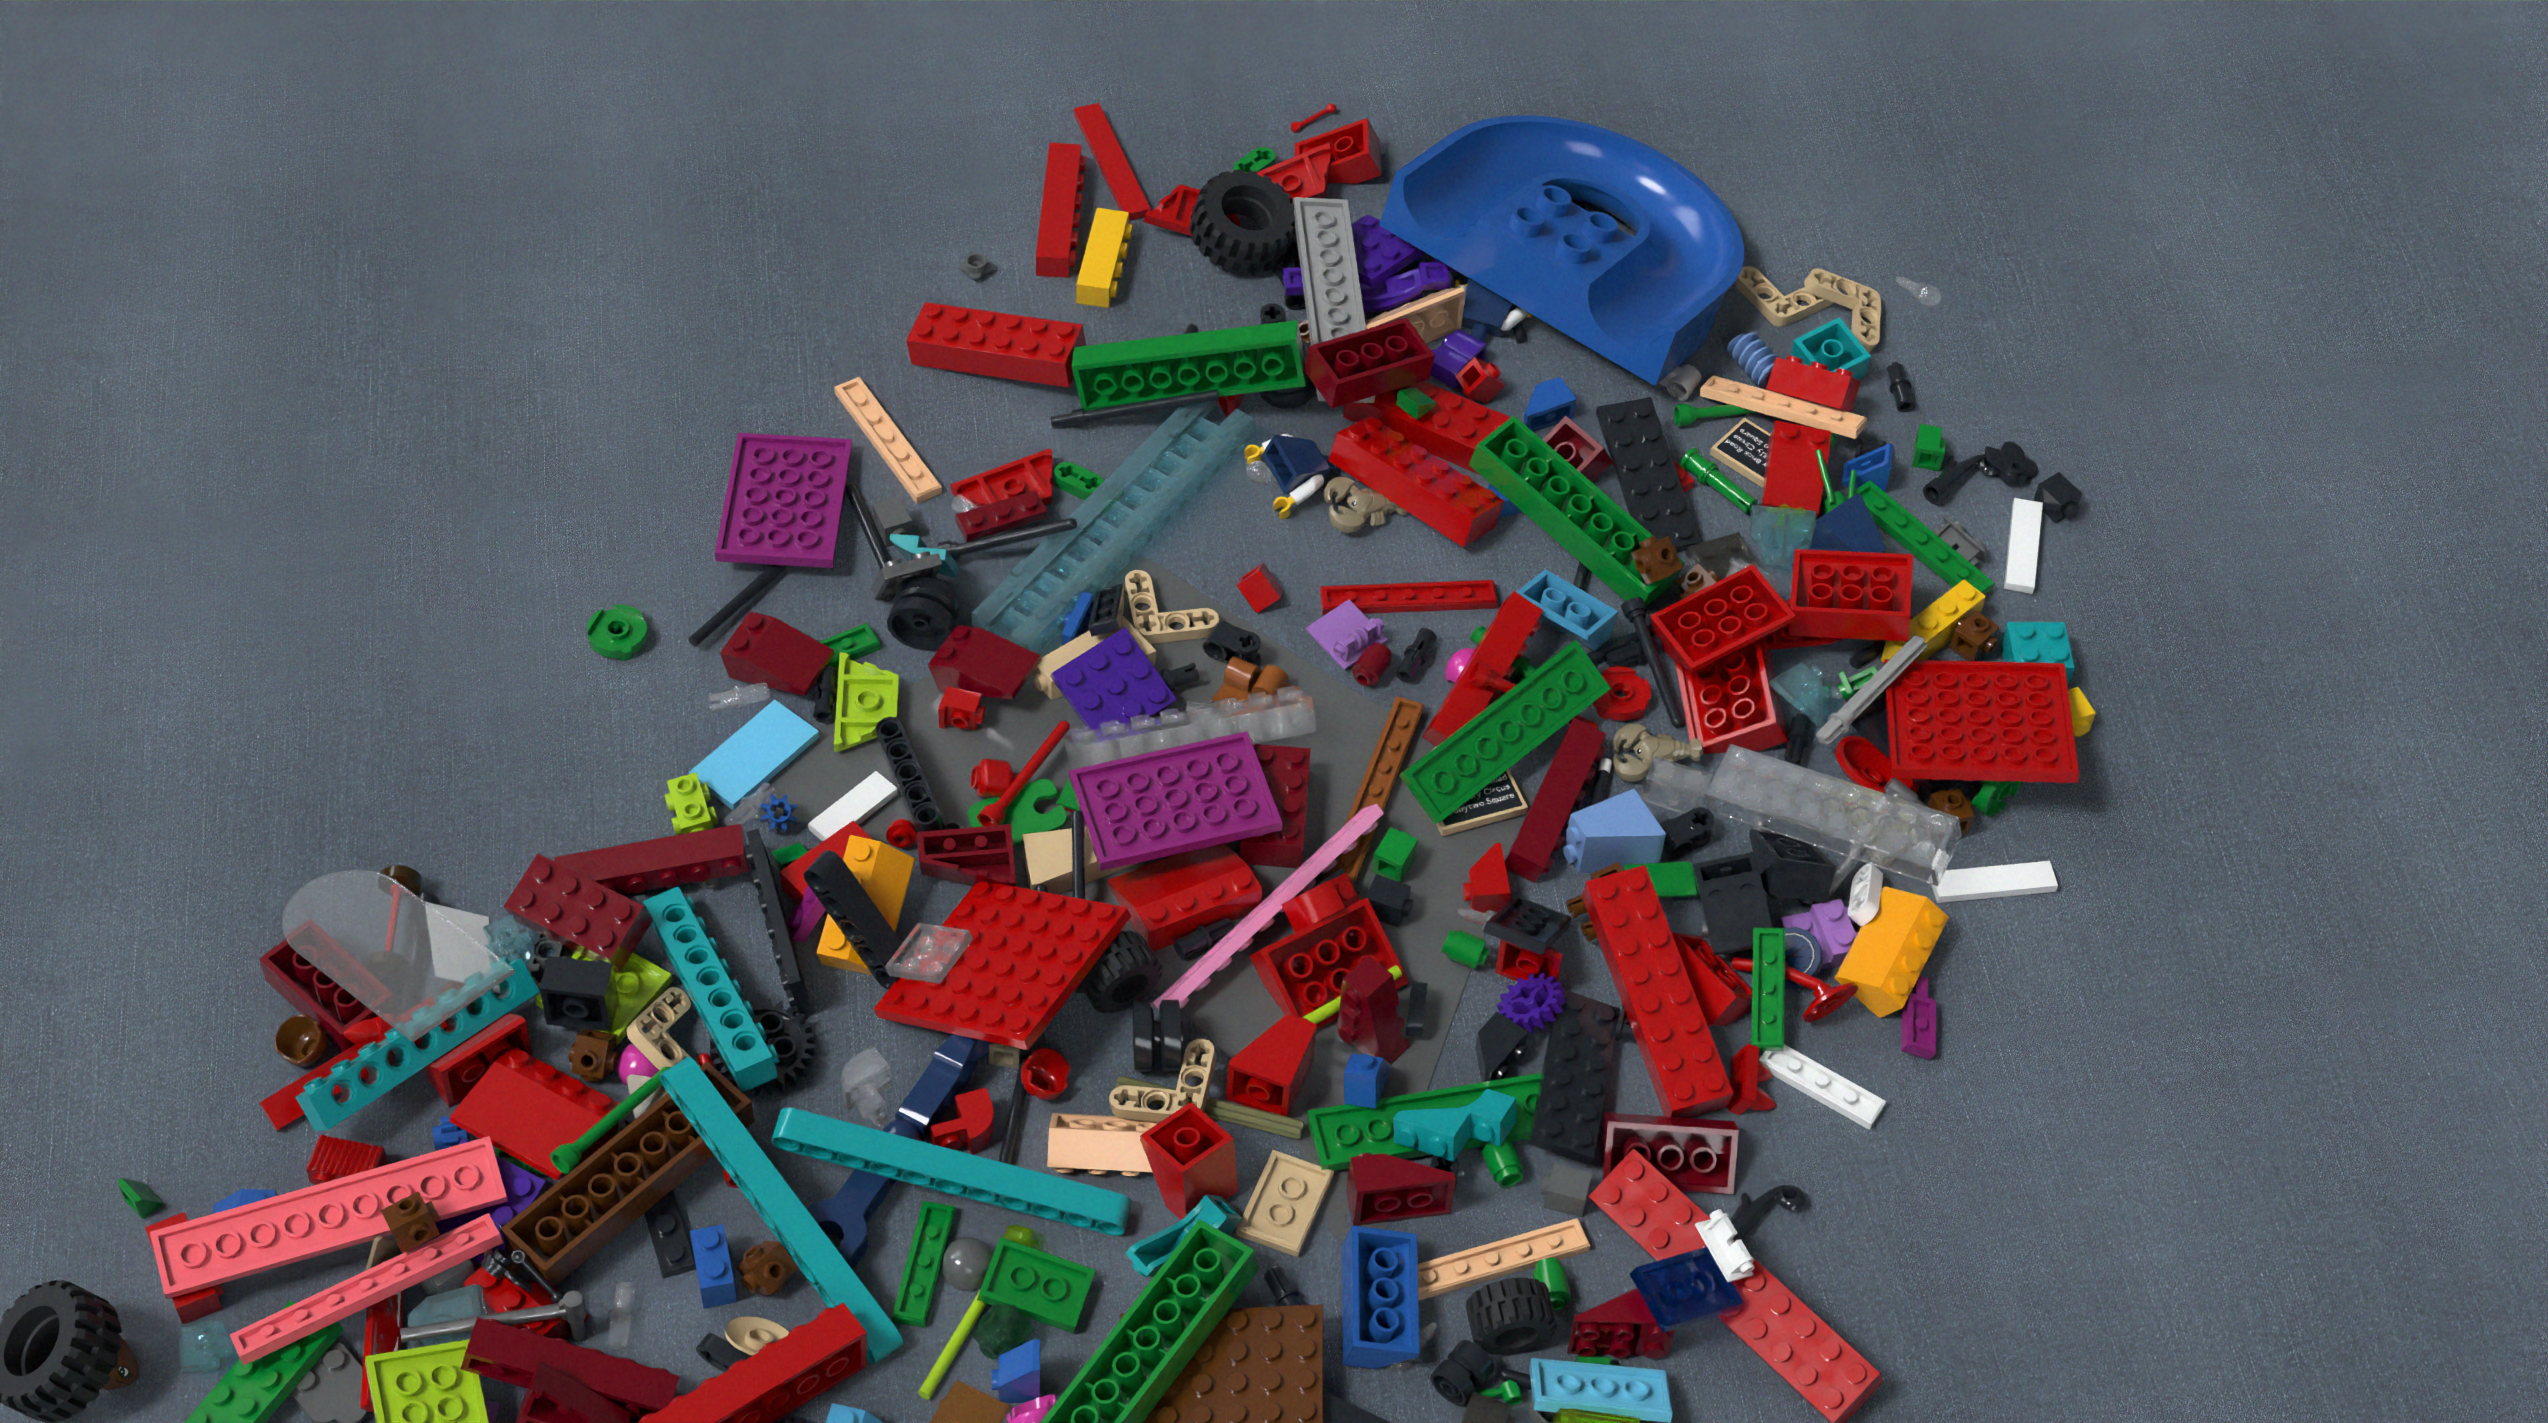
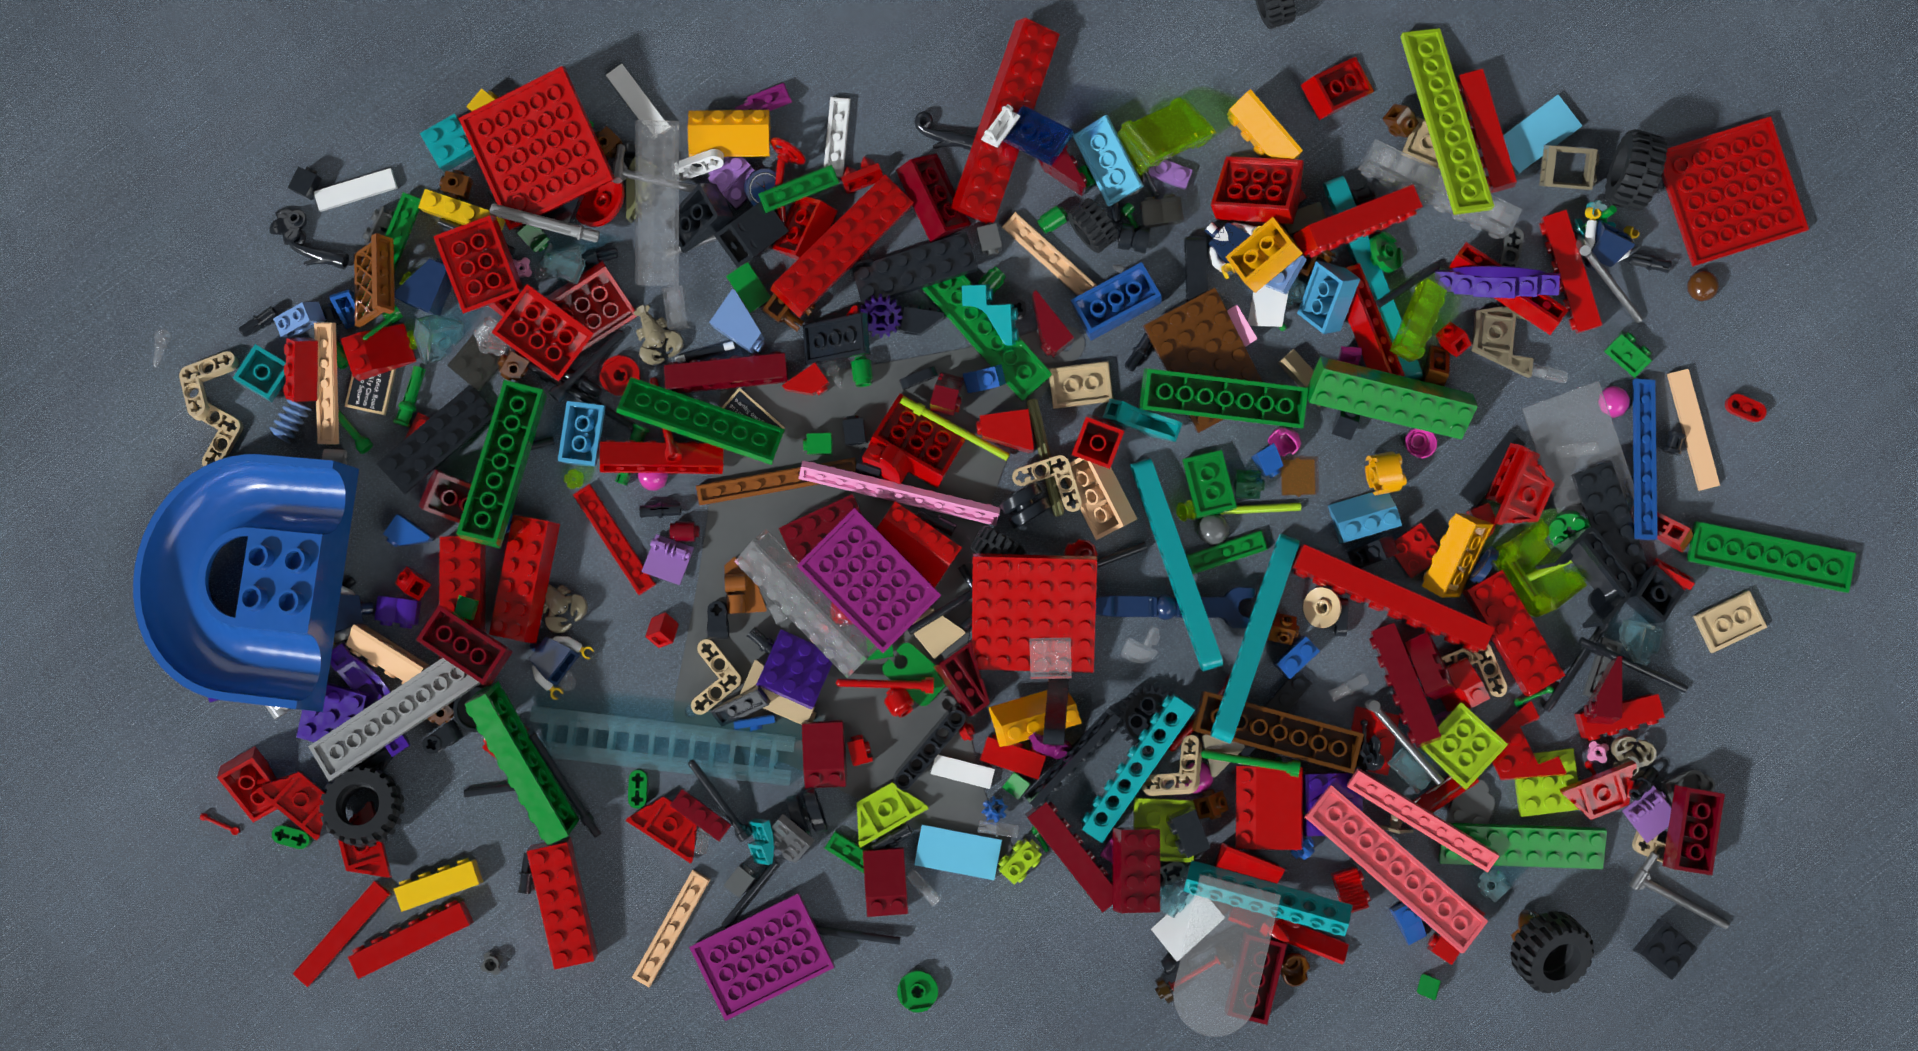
camera: 115 degrees left, 35 degrees up
reddish brown brick [381,1191,440,1254] -> none
red brick [931,1088,994,1155] -> none
reddish brown brick [1631,535,1683,585] -> none
black piece [1660,807,1714,860] -> none
green brick [1912,423,1946,472] -> none
none -> medium blue brick [274,302,326,337]
none -> dark orange fence [354,233,395,327]
none -> bright pink plate [513,257,532,277]
none -> clear neon green plate [564,469,584,489]

